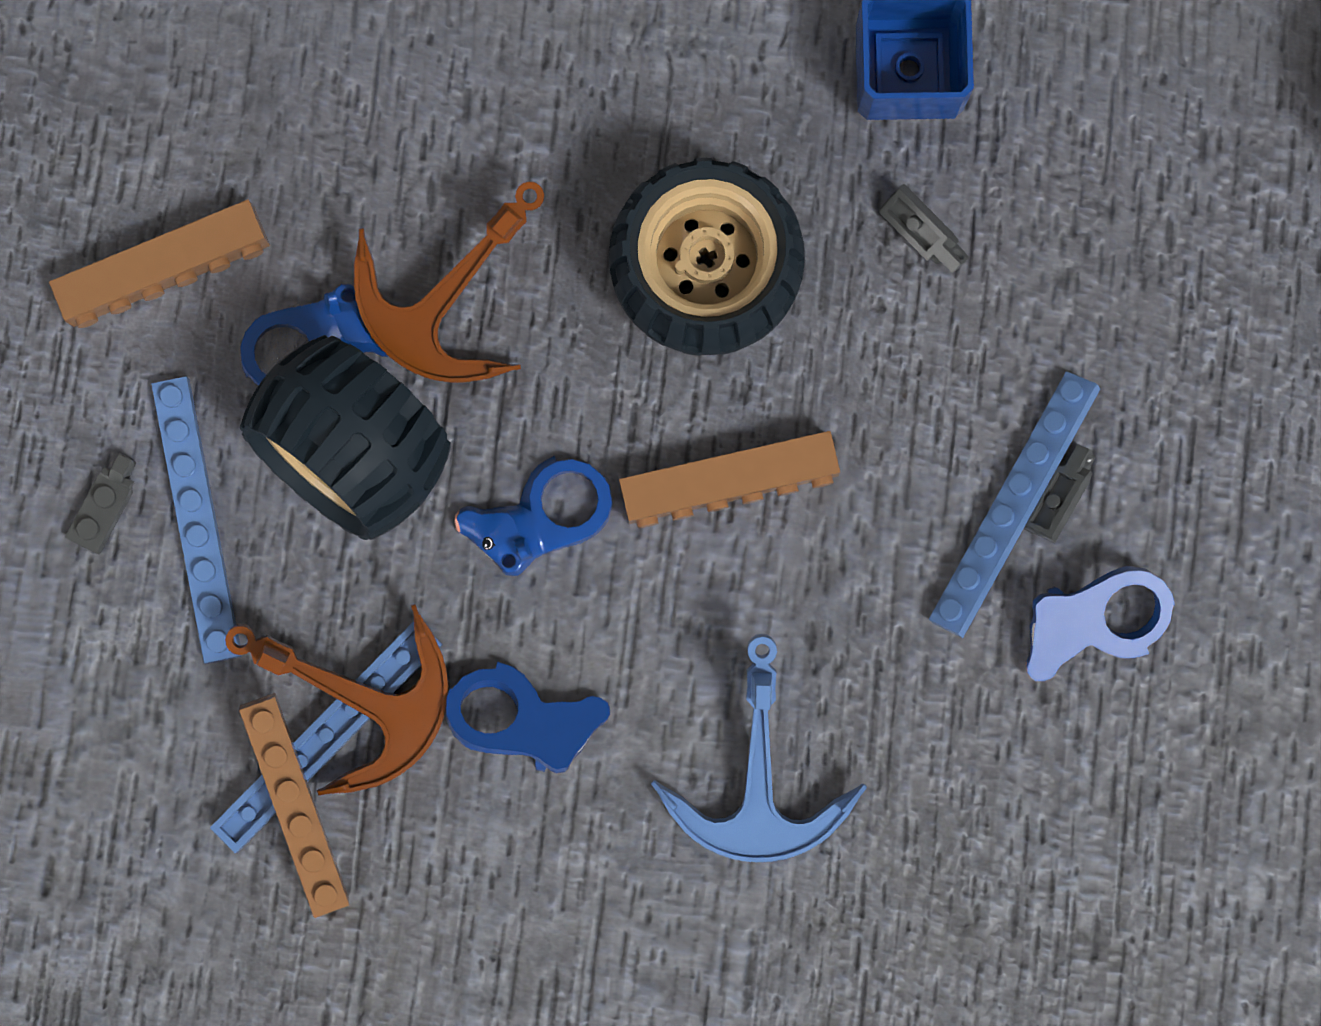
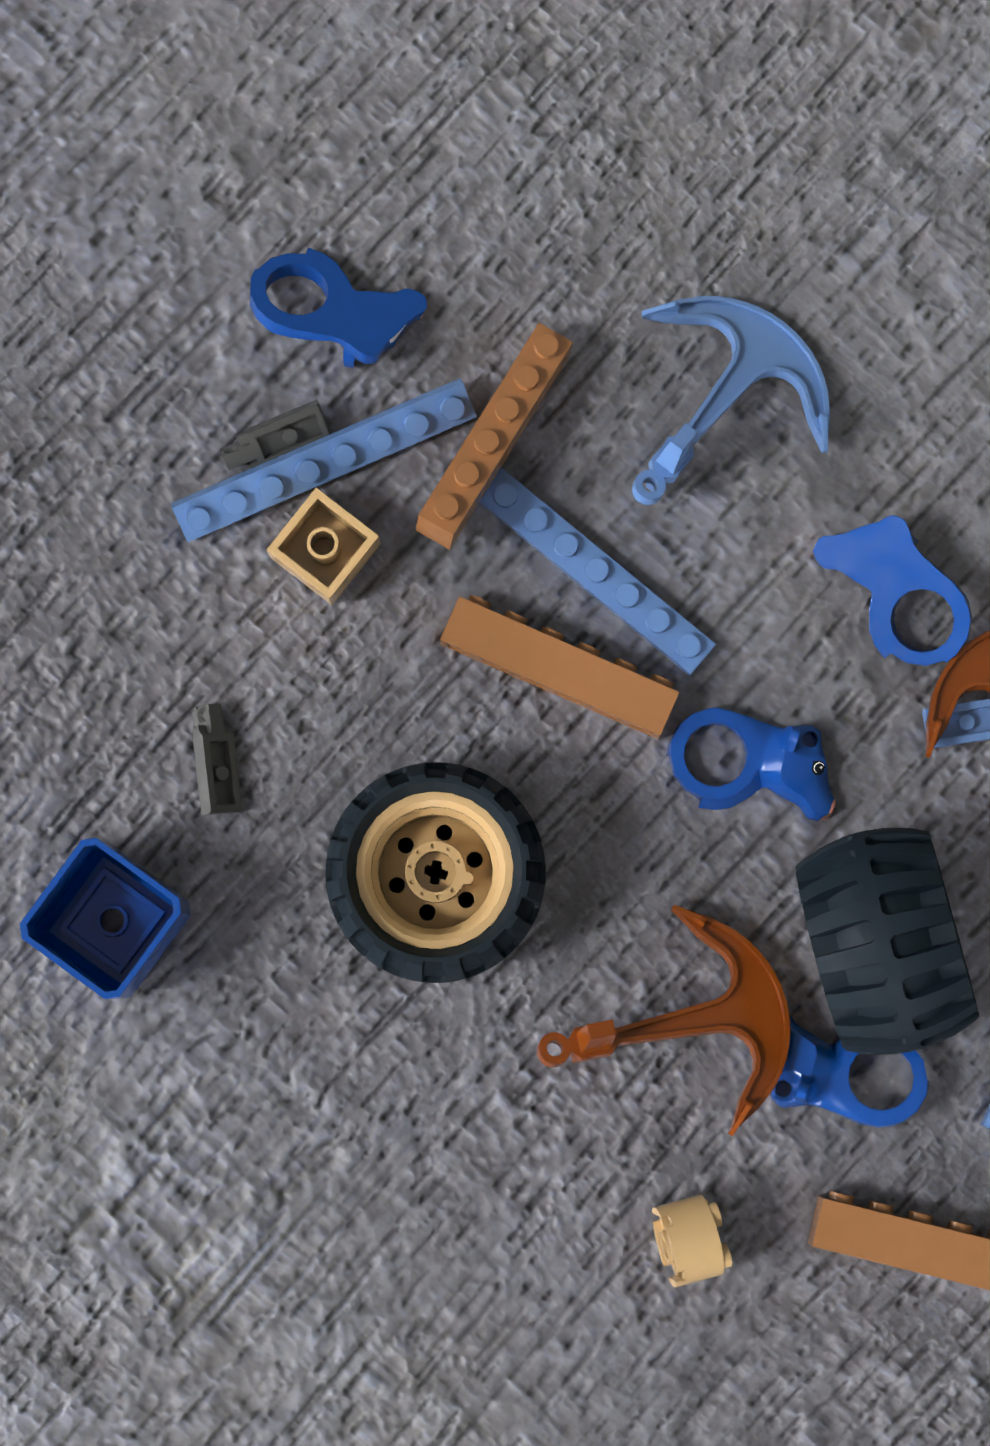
camera: 145 degrees left, 0 degrees up
none -> tan brick [267,488,381,605]
none -> medium nougat brick [416,323,573,550]
none -> medium blue plate [479,468,716,676]
none -> tan brick [652,1195,732,1288]

